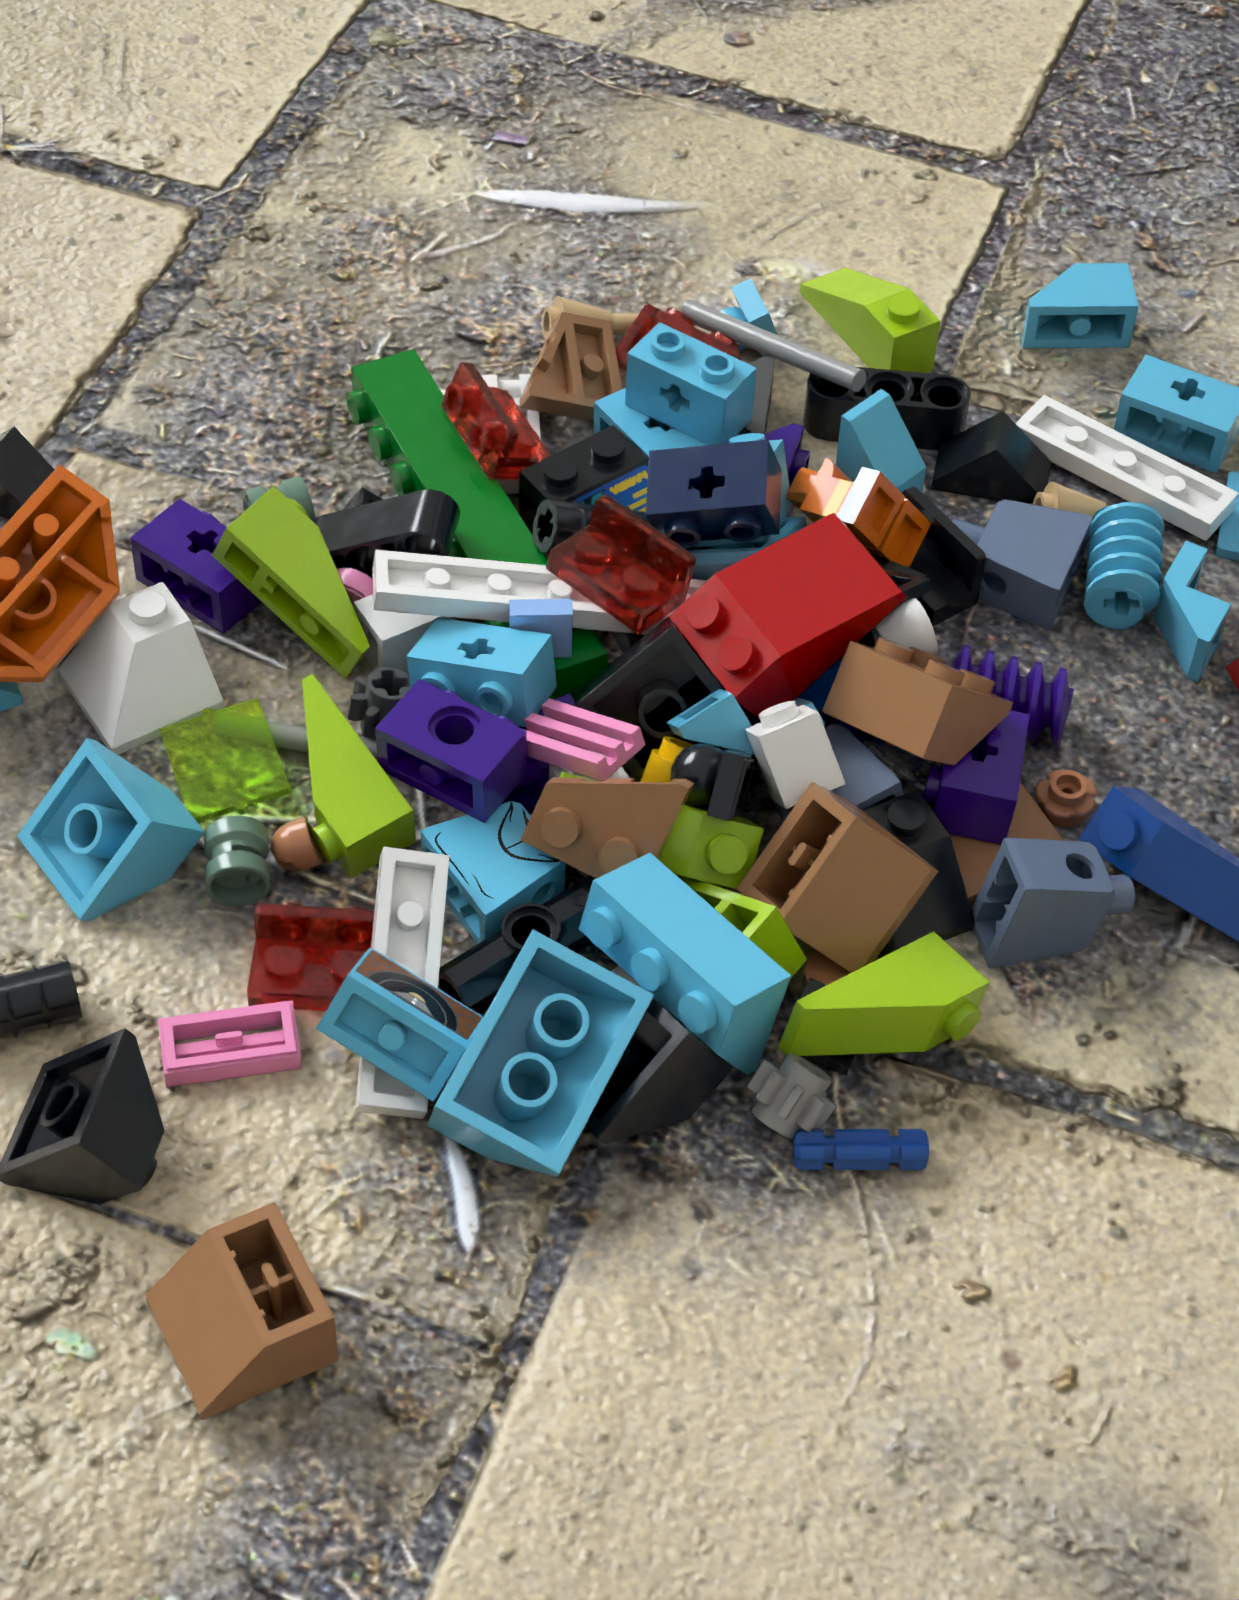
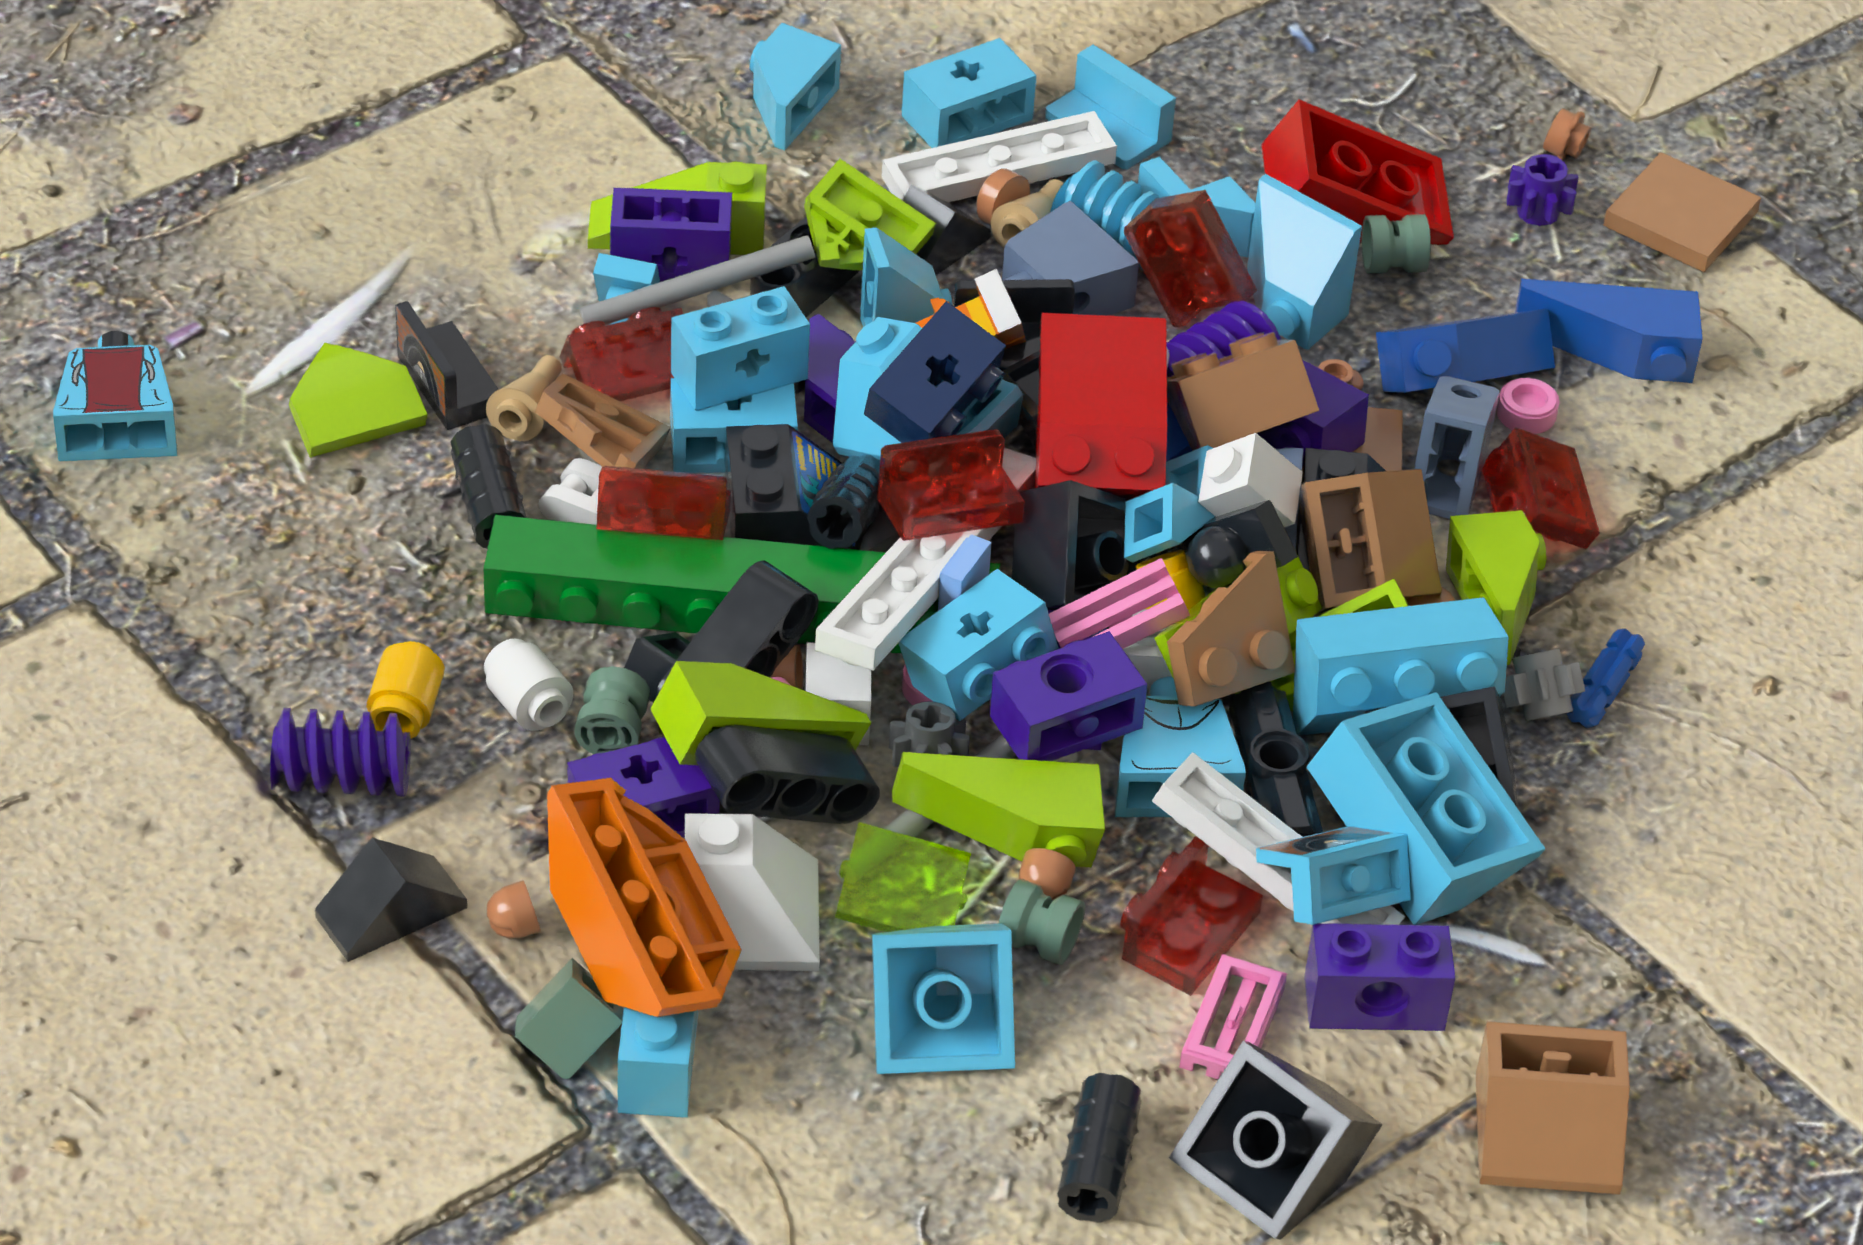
camera: 60 degrees left, 5 degrees down
none -> medium azure torso [53,331,177,461]
none -> dark purple piece [270,707,411,797]
none -> lime slope [289,343,428,458]
none -> yellow brick [366,641,445,739]
none -> black panel [395,301,499,430]
none -> black axle [450,424,527,549]
none -> white brick [484,638,573,731]
none -> dark purple brick [610,187,732,282]
none -> black beam [695,725,880,824]
none -> lime slope [804,158,936,271]
none -> nougat tile [977,169,1030,225]
none -> clear red bracket [1124,190,1258,327]
none -> medium azure slope [1247,174,1362,350]
none -> dark purple brick [1304,923,1456,1031]
none -> clear red bracket [1482,427,1600,549]
none -> bright pink tile [1497,378,1560,434]

